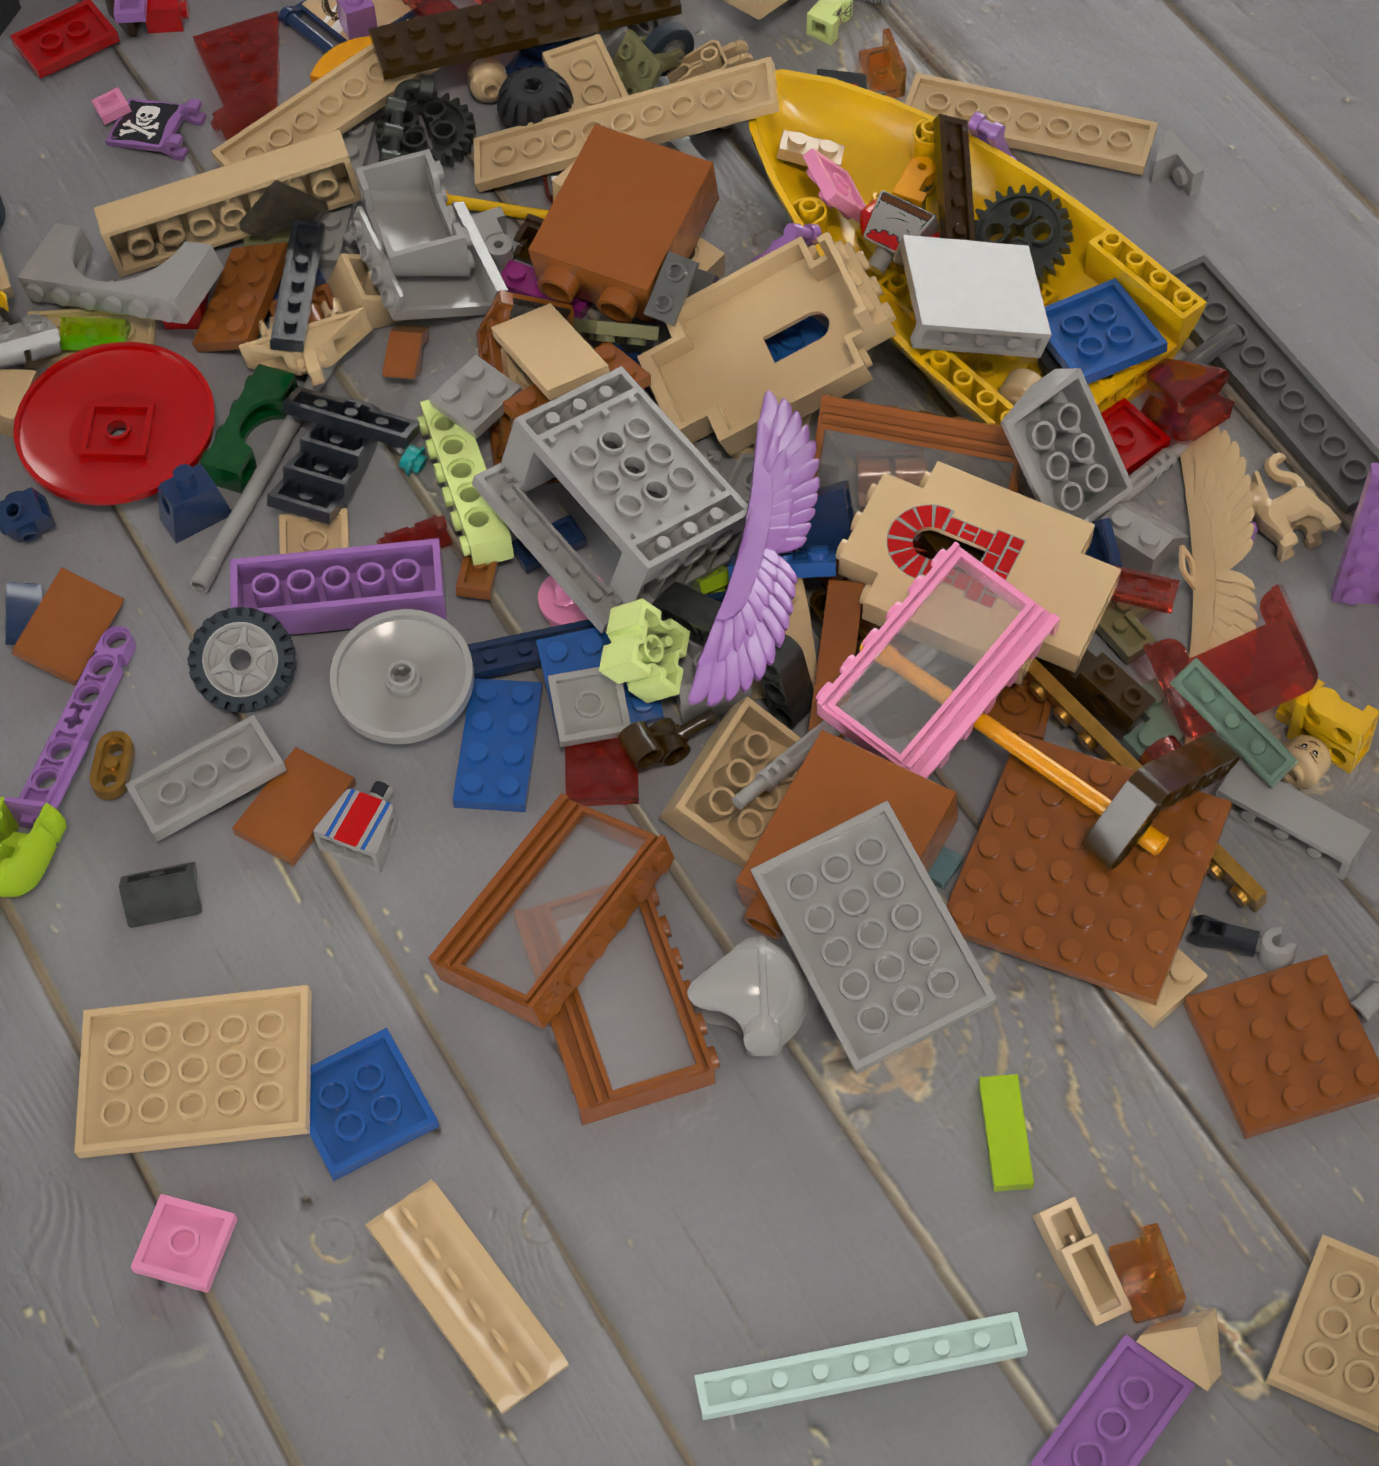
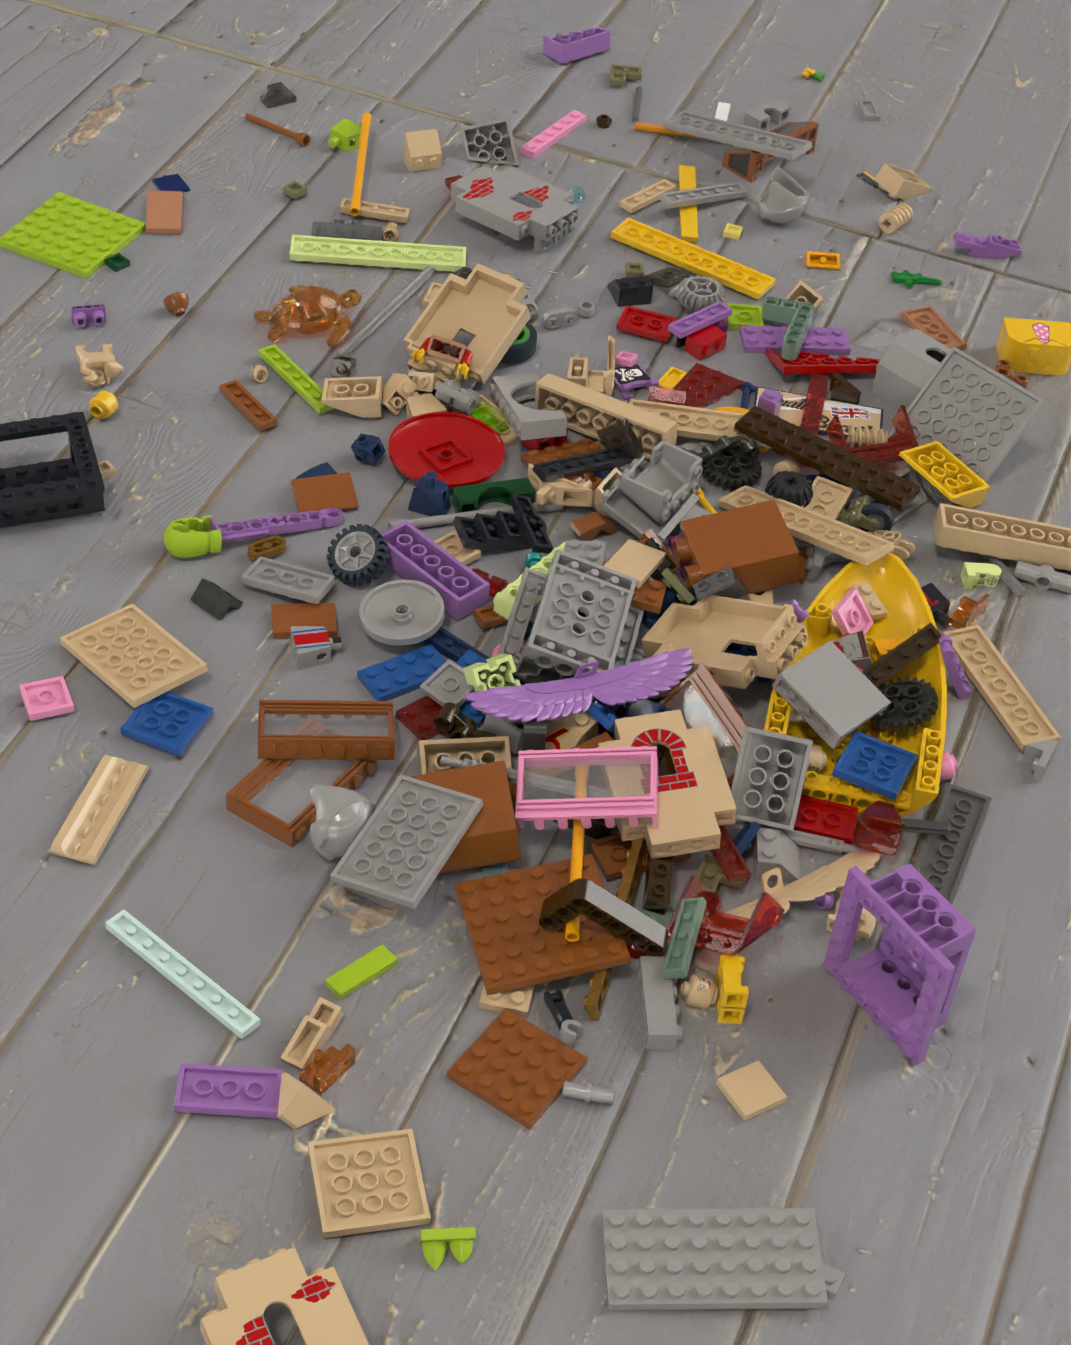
camera: 45 degrees right, 15 degrees down
none -> tan piece [567,335,615,397]
none -> yellow tile [656,366,688,396]

